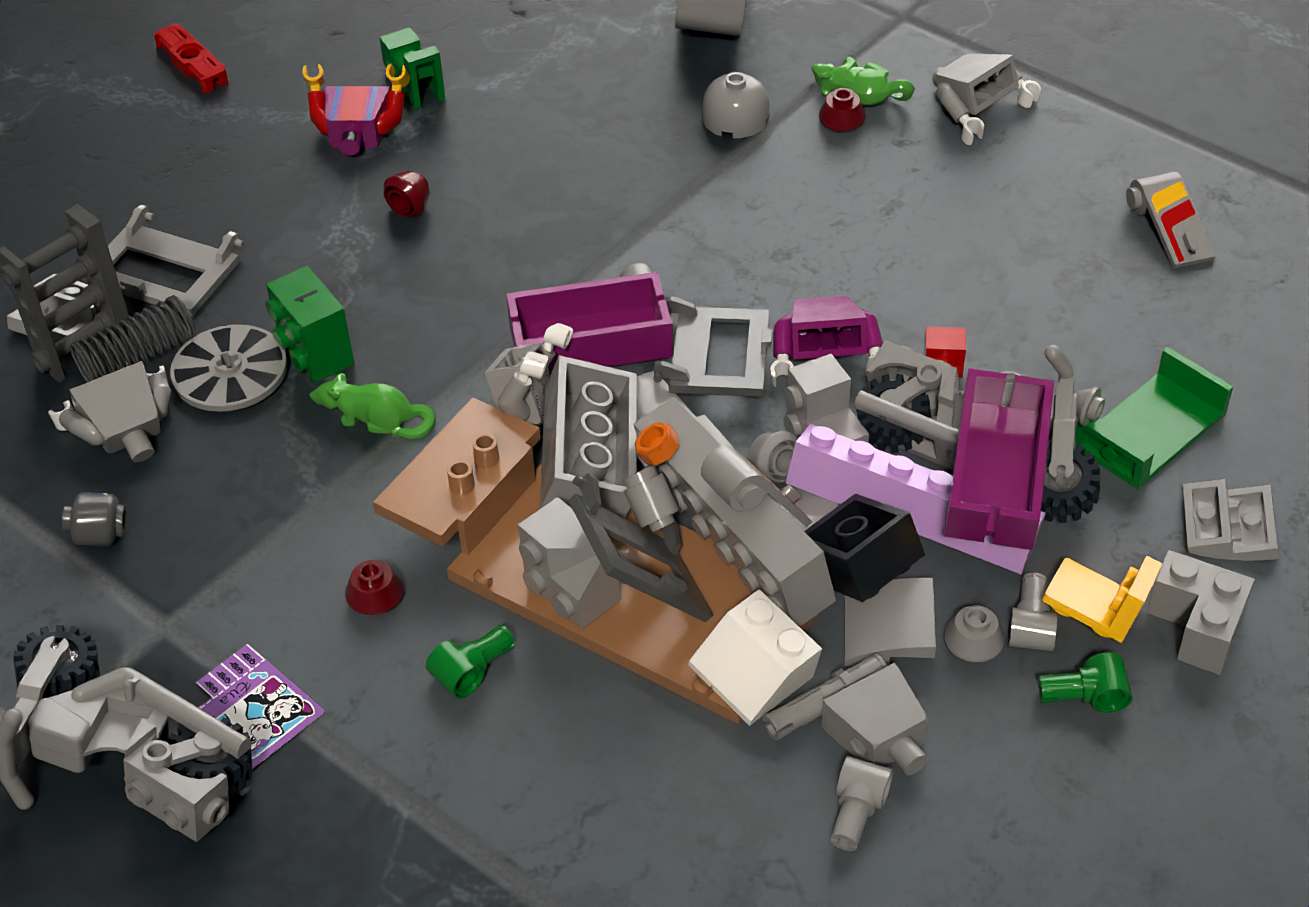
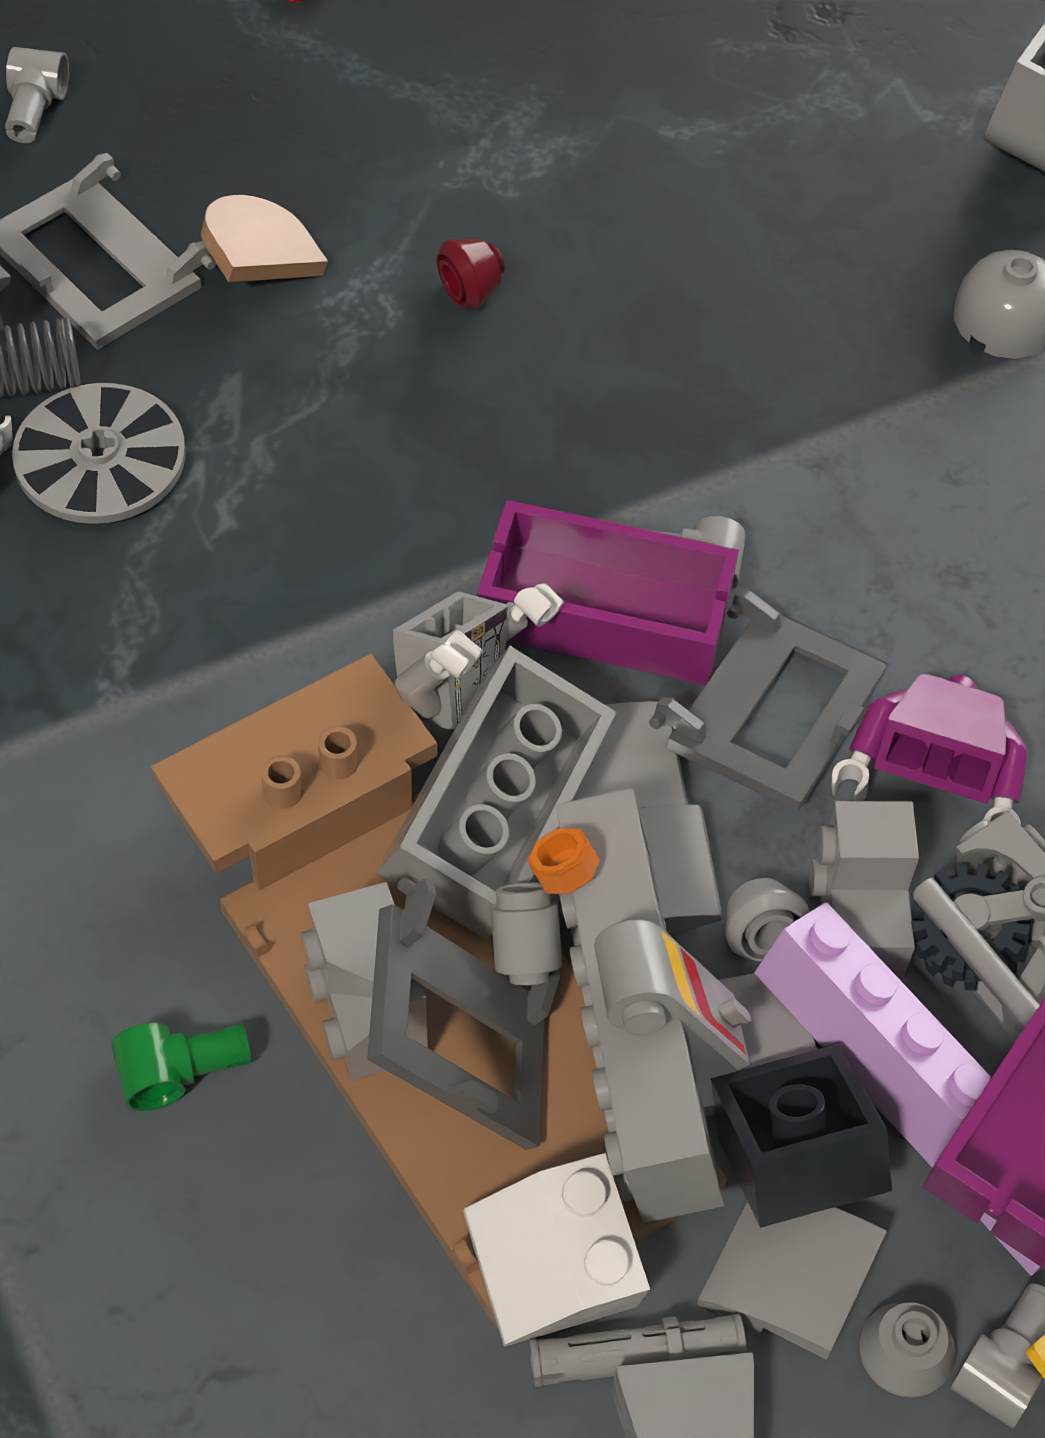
camera: 20 degrees right, 10 degrees up
green brick [266,266,355,383] -> none
torso [302,64,410,156] -> none
bright green animal [309,373,436,439] -> none
dark red cone [345,560,404,615] -> none
green piece [379,27,446,110] -> none
none -> light grey pin [5,47,69,143]
none -> tile [201,195,328,282]

